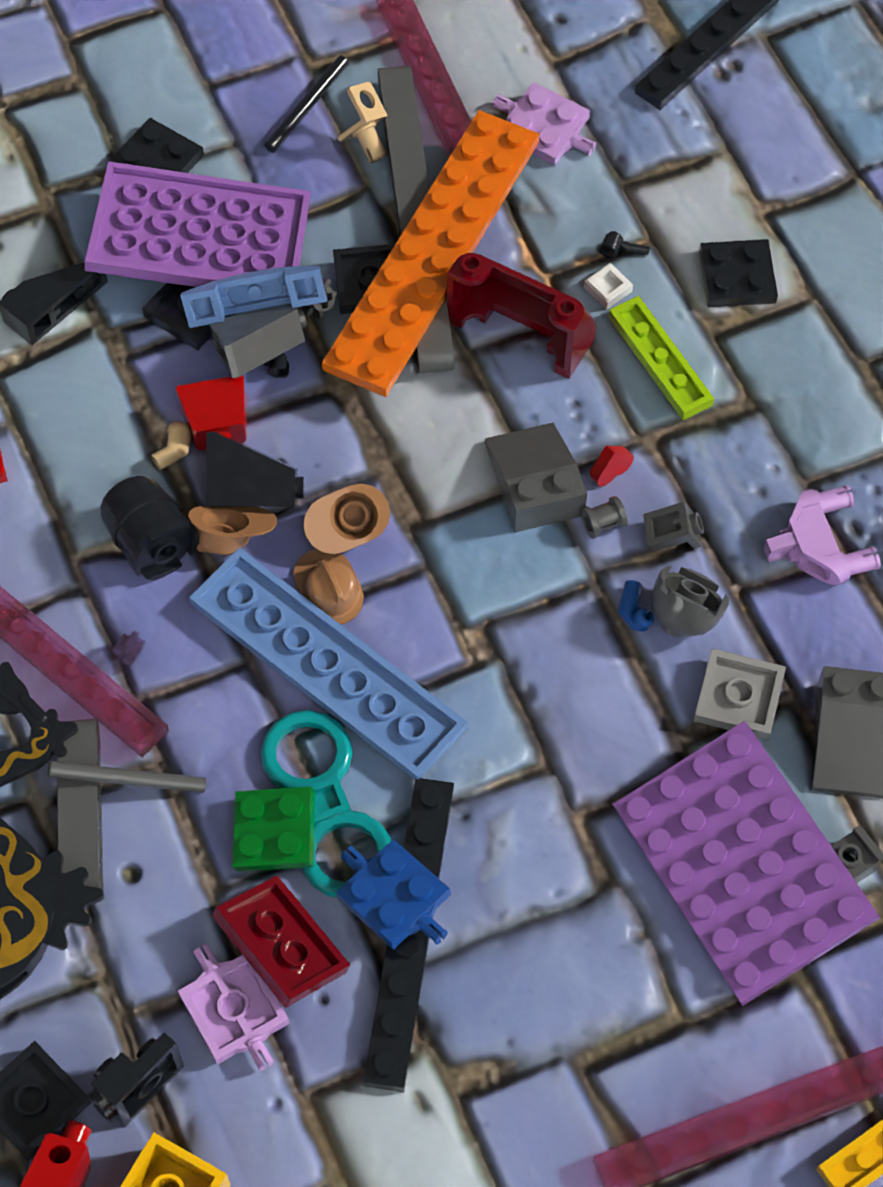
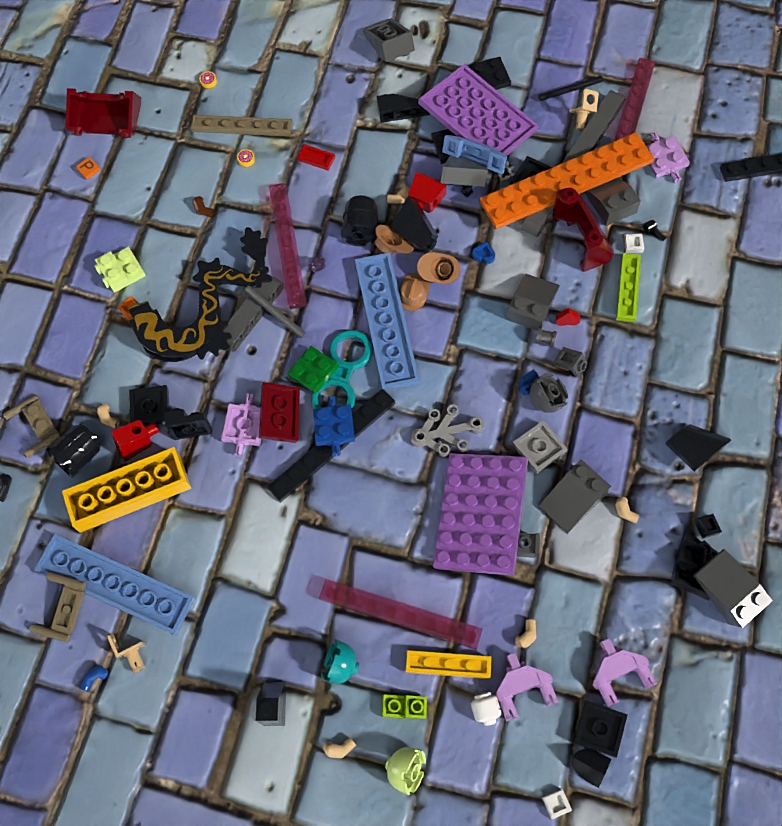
camera: 45 degrees right, 5 degrees up
black plate [699,239,778,307] -> none
lavender connector [763,485,881,585] -> none
none -> light grey plant [411,404,484,457]
none -> blue tile [472,242,495,264]
none -> dark grey slope [584,177,641,226]

